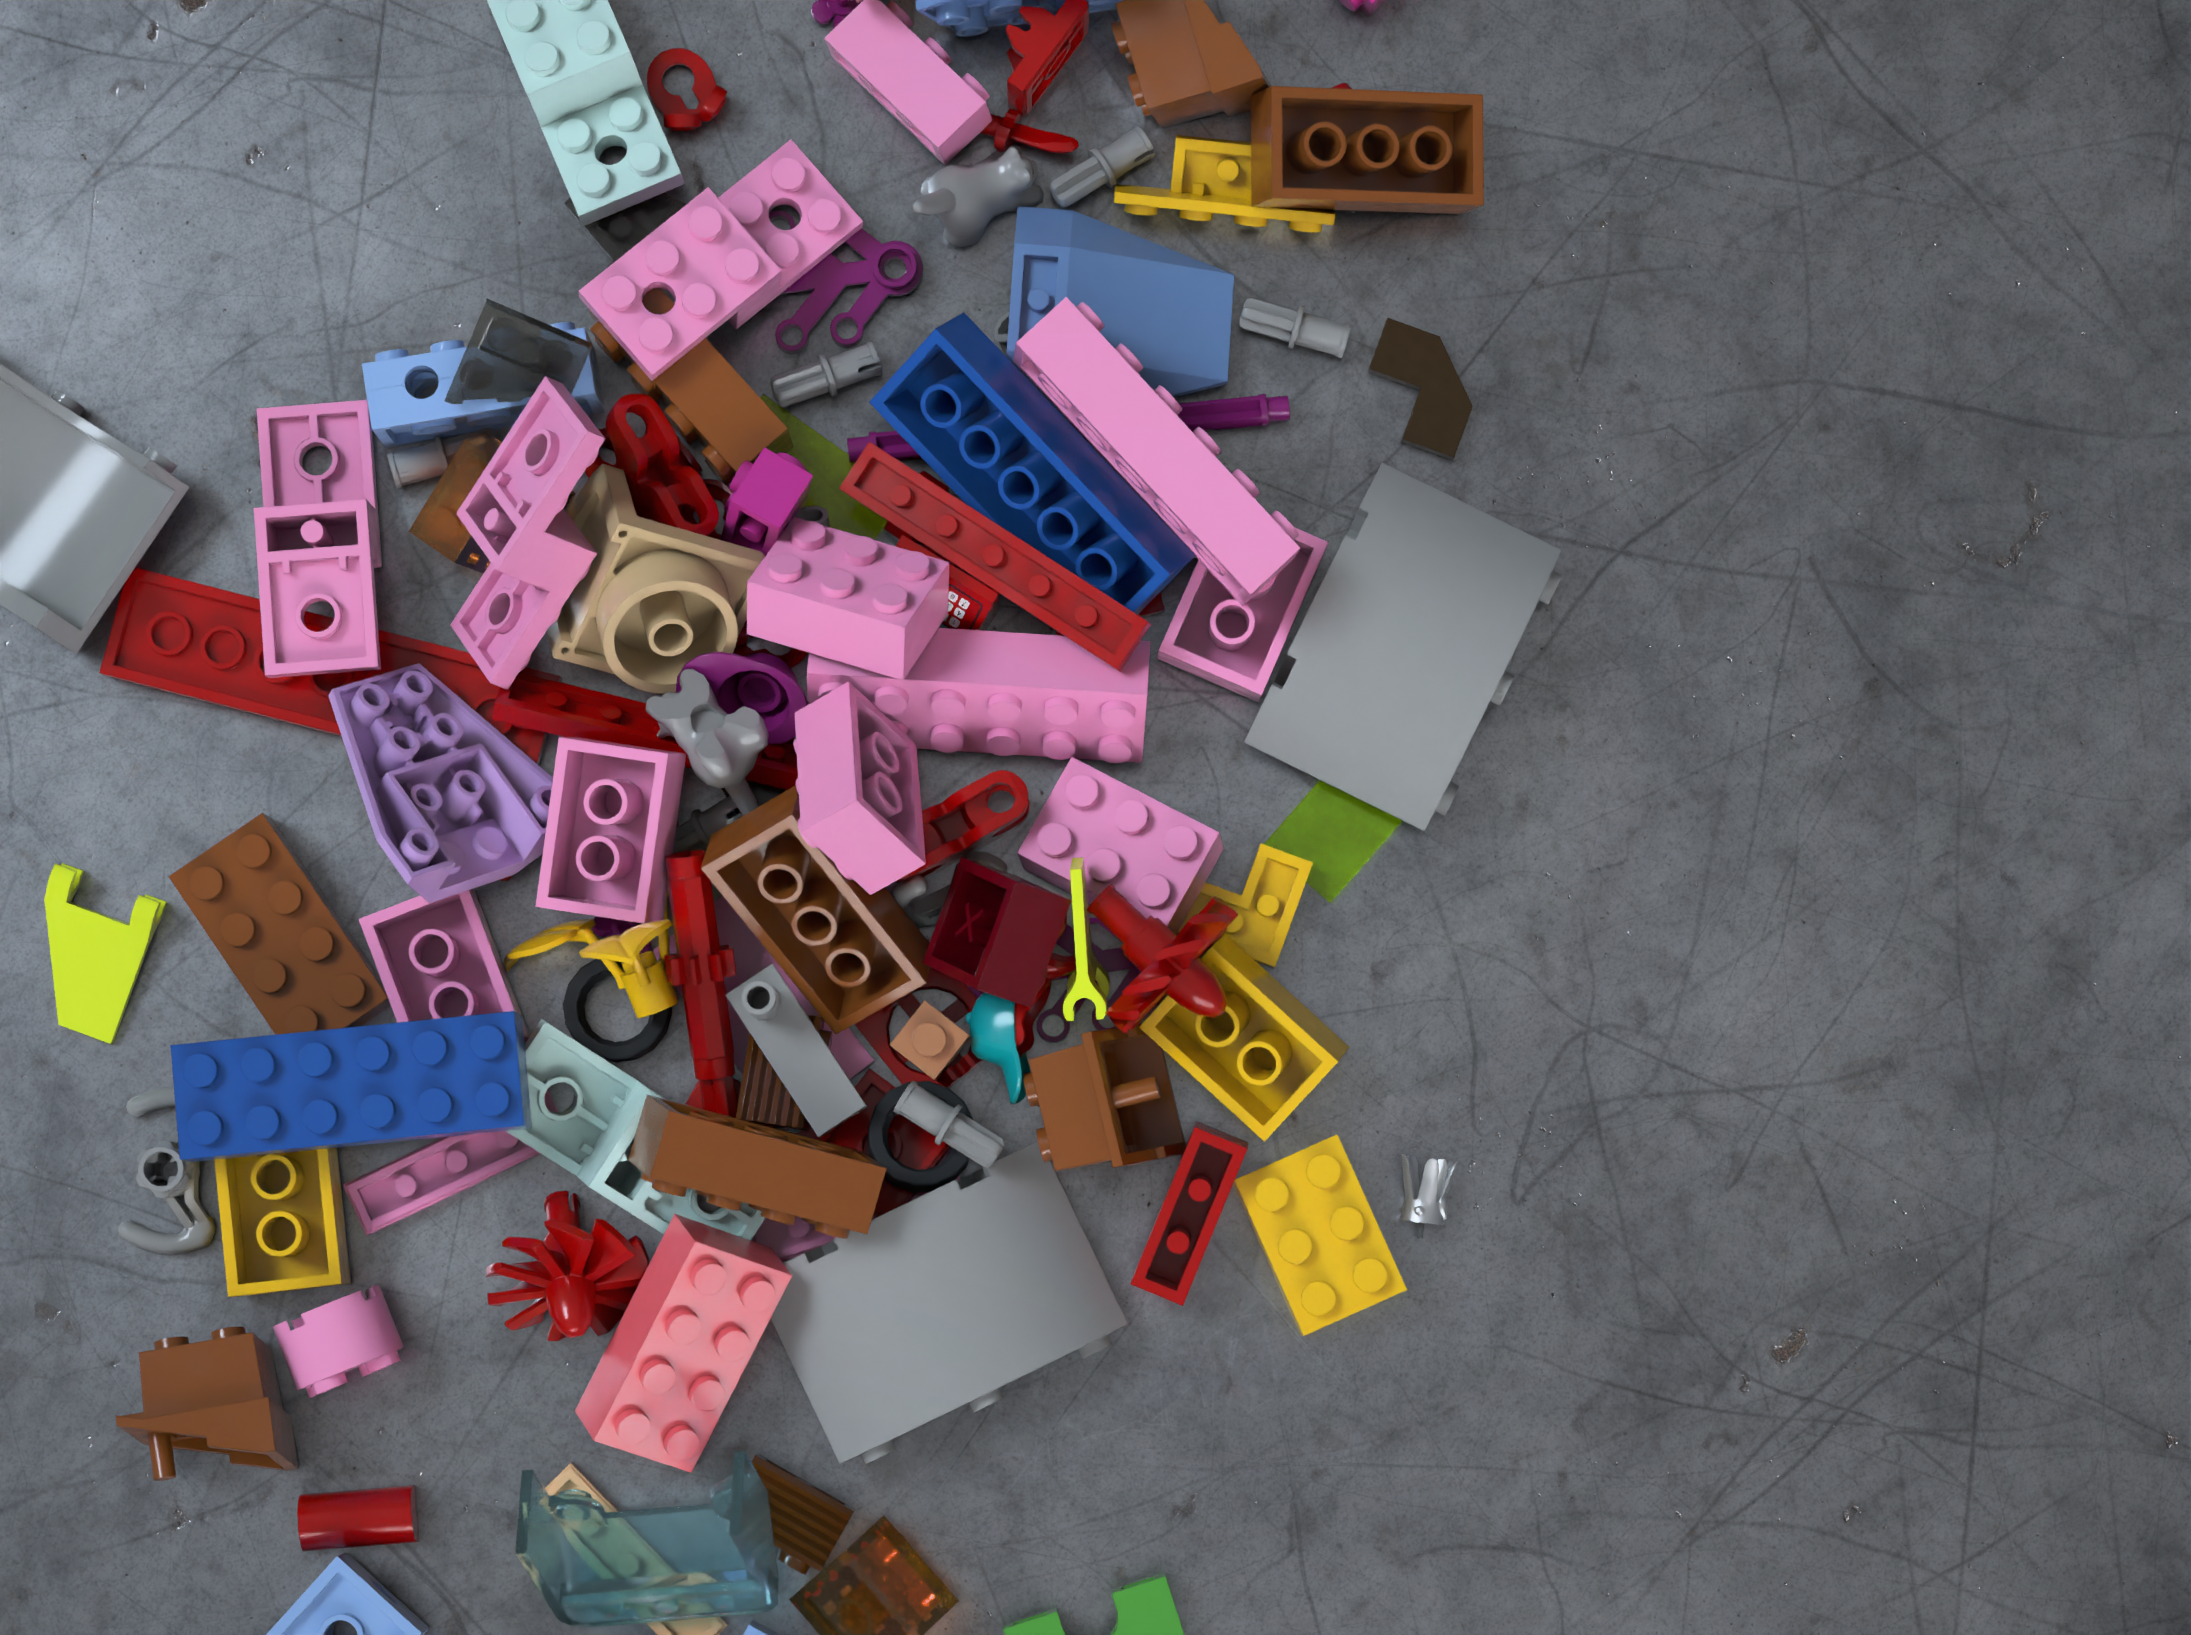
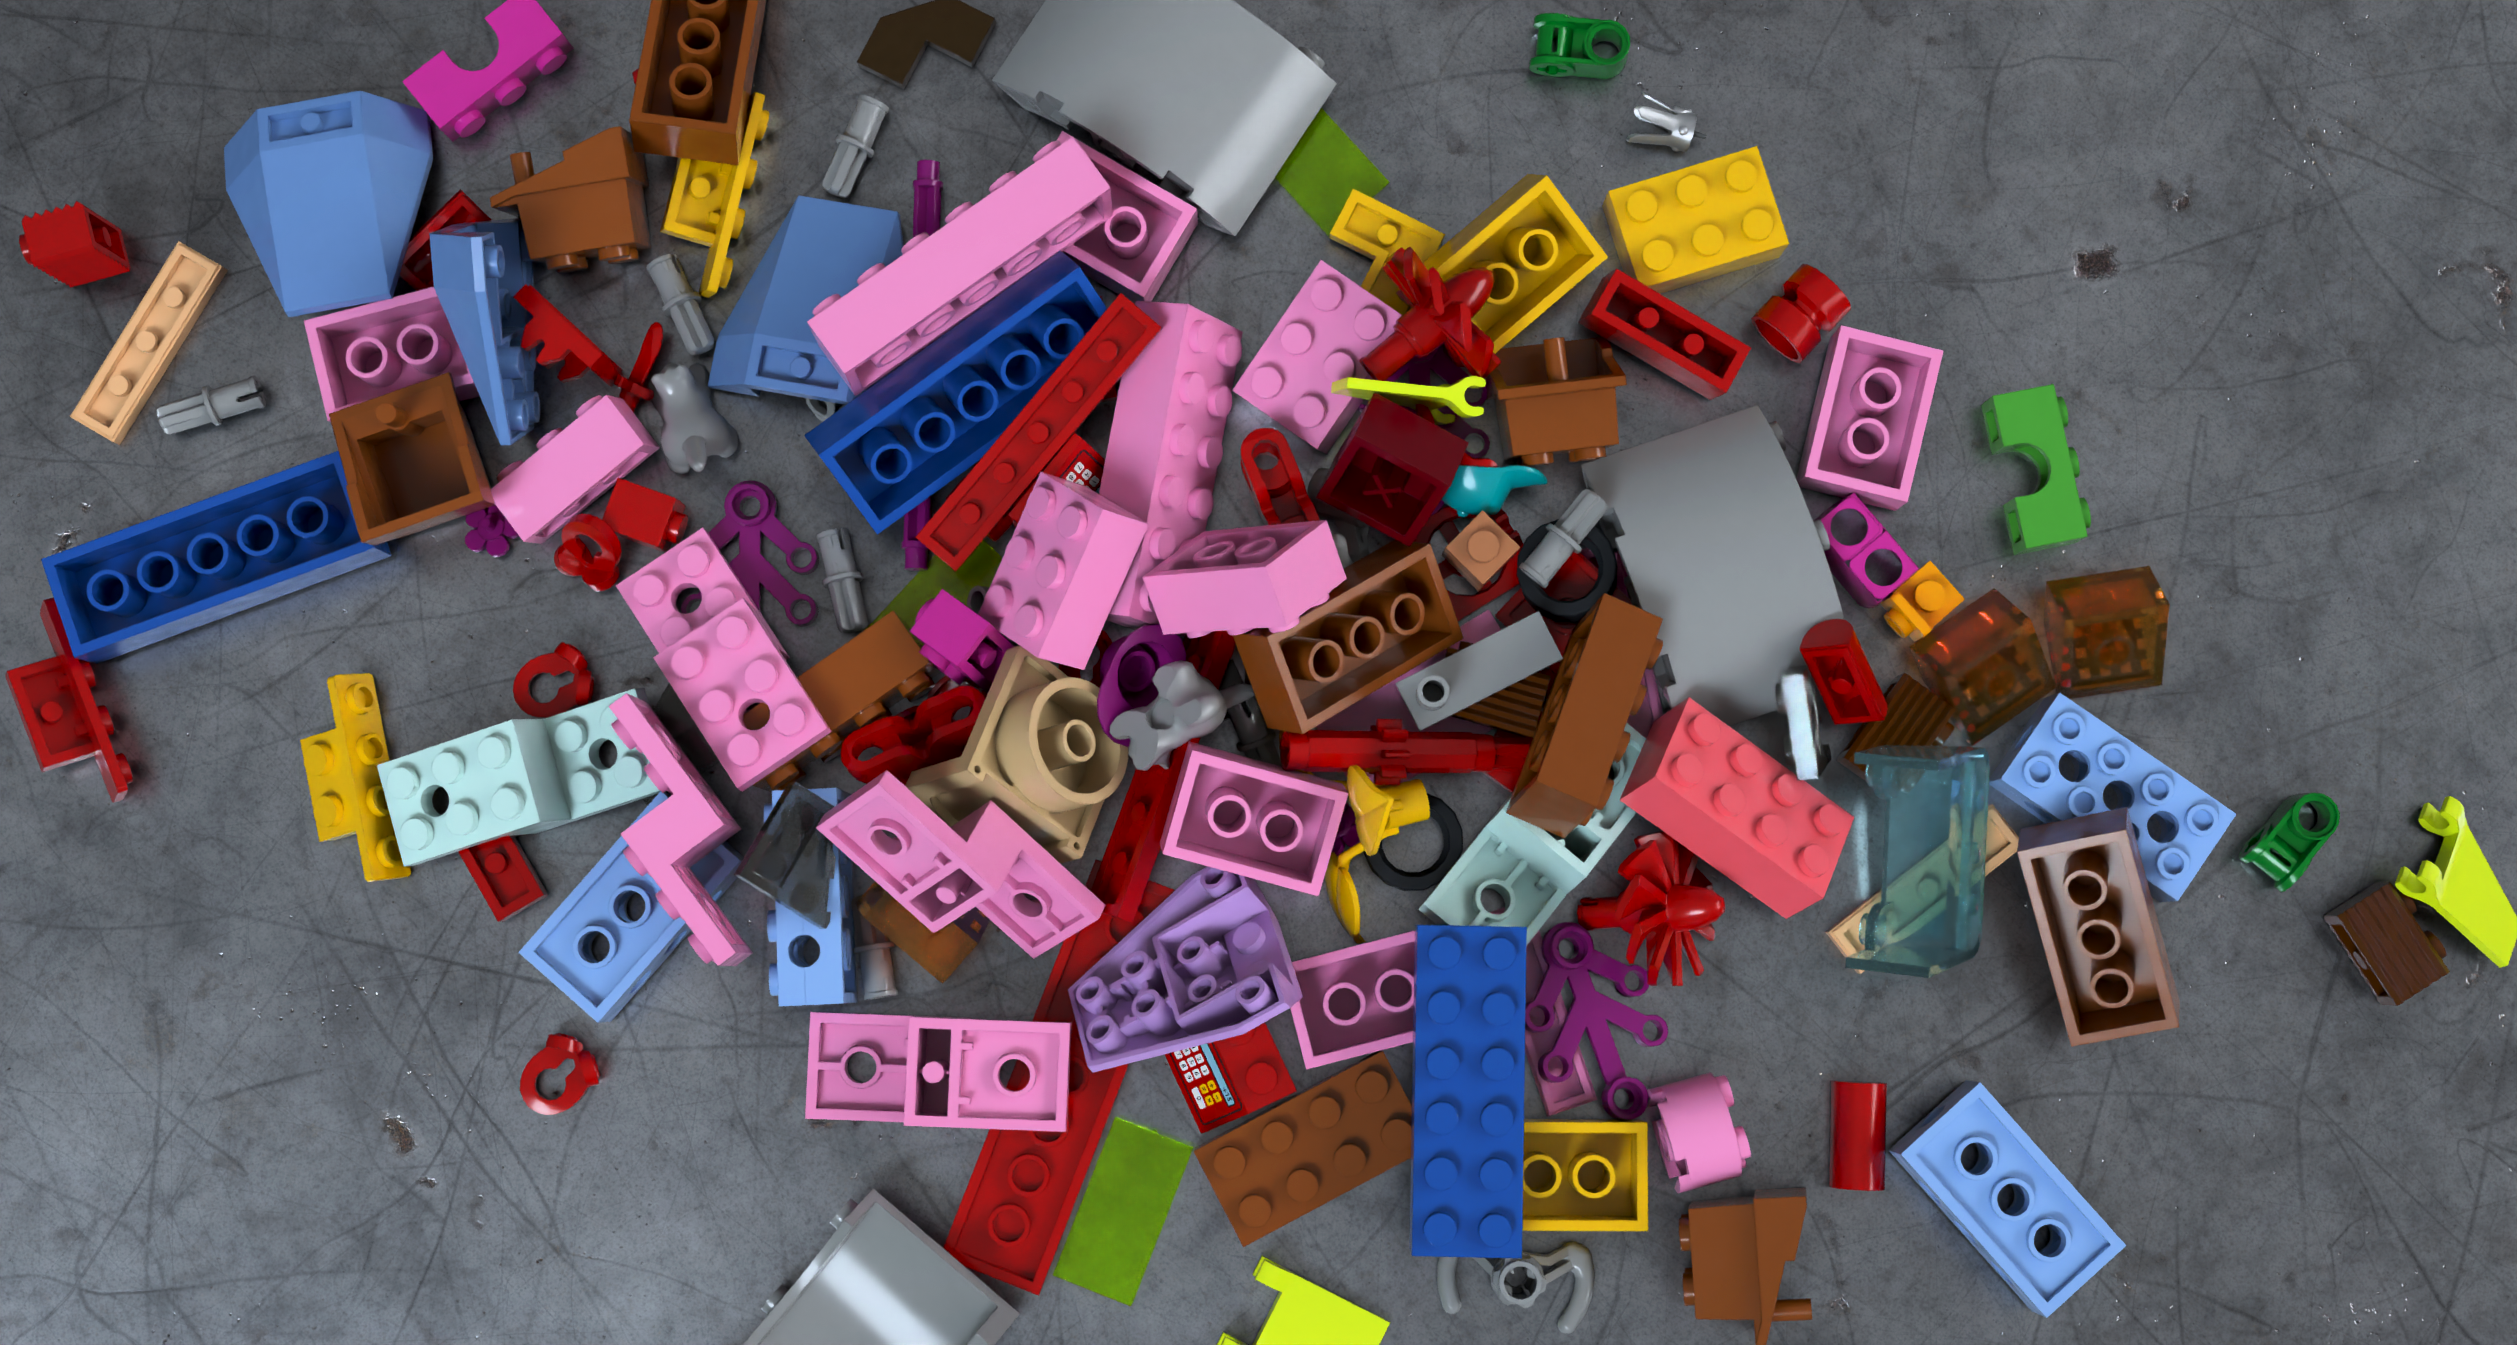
camera: 75 degrees left, 0 degrees up
none -> red plate [458,835,548,922]
none -> light blue brick [518,791,750,1023]
none -> red piece [520,1033,600,1115]
none -> red piece [554,513,622,592]
none -> red brick [602,478,688,553]
none -> bright pink bracket [609,693,753,966]
none -> clear neon green piece [1053,1116,1193,1306]
none -> slope [1164,1022,1297,1134]
none -> magenta plant [1525,922,1668,1120]
none -> green piece [1529,13,1630,79]
none -> red wheel [1751,264,1851,363]
none -> clear smoke wing [1775,665,1832,781]
none -> bright pink brick [1796,325,1944,511]
none -> red brick [1799,619,1888,725]
none -> dark pink piece [1814,493,1919,608]
none -> light orange bracket [1880,561,1965,642]

